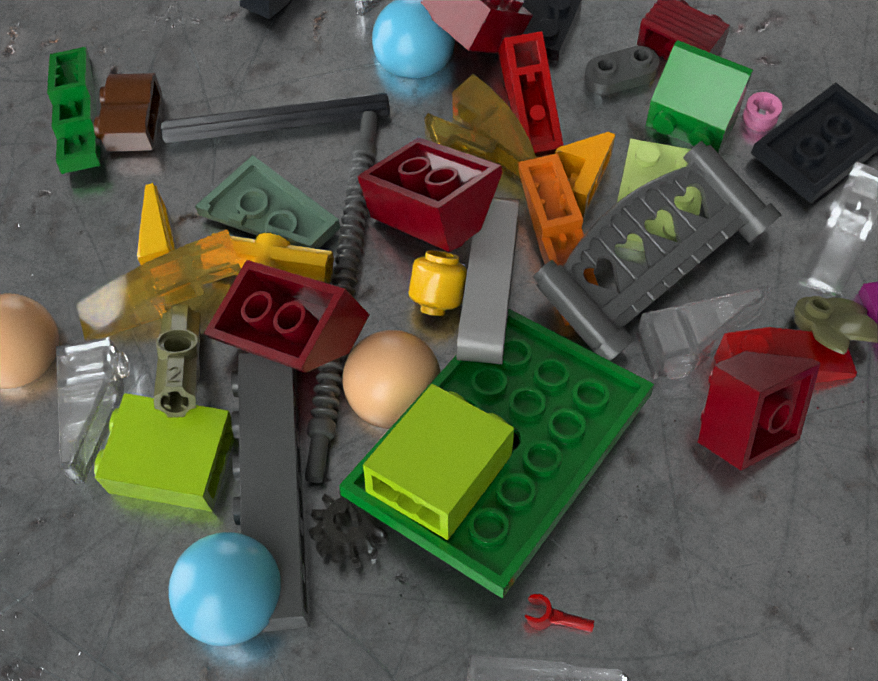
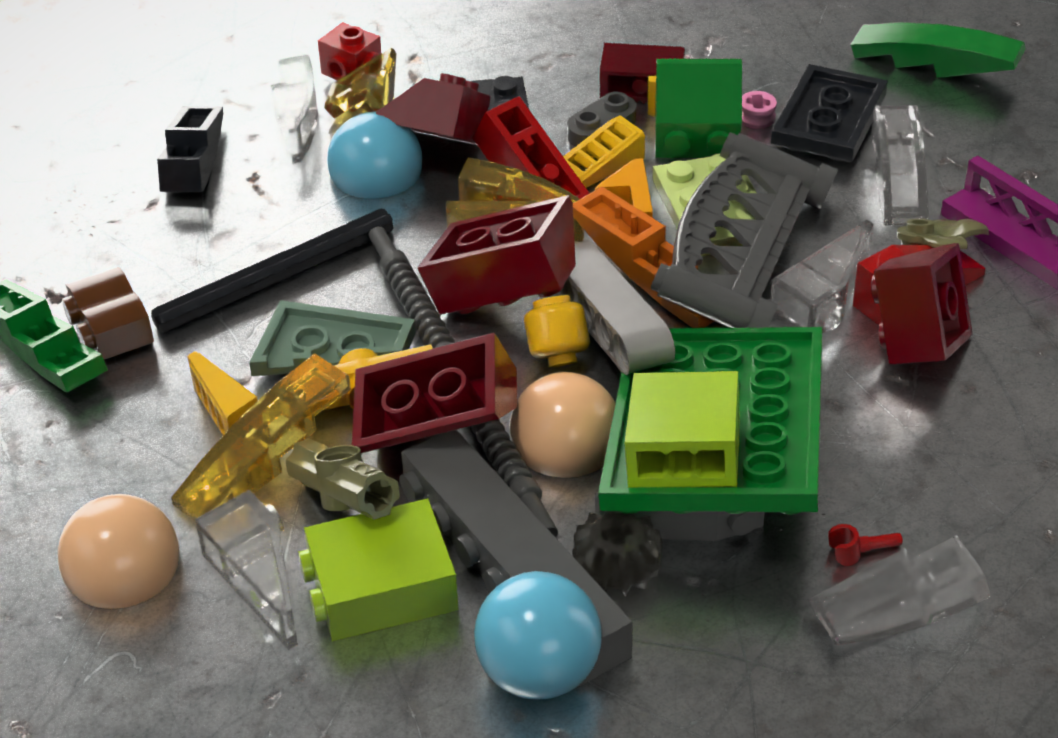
camera: 30 degrees left, 20 degrees down
none -> yellow slope [563,115,645,188]

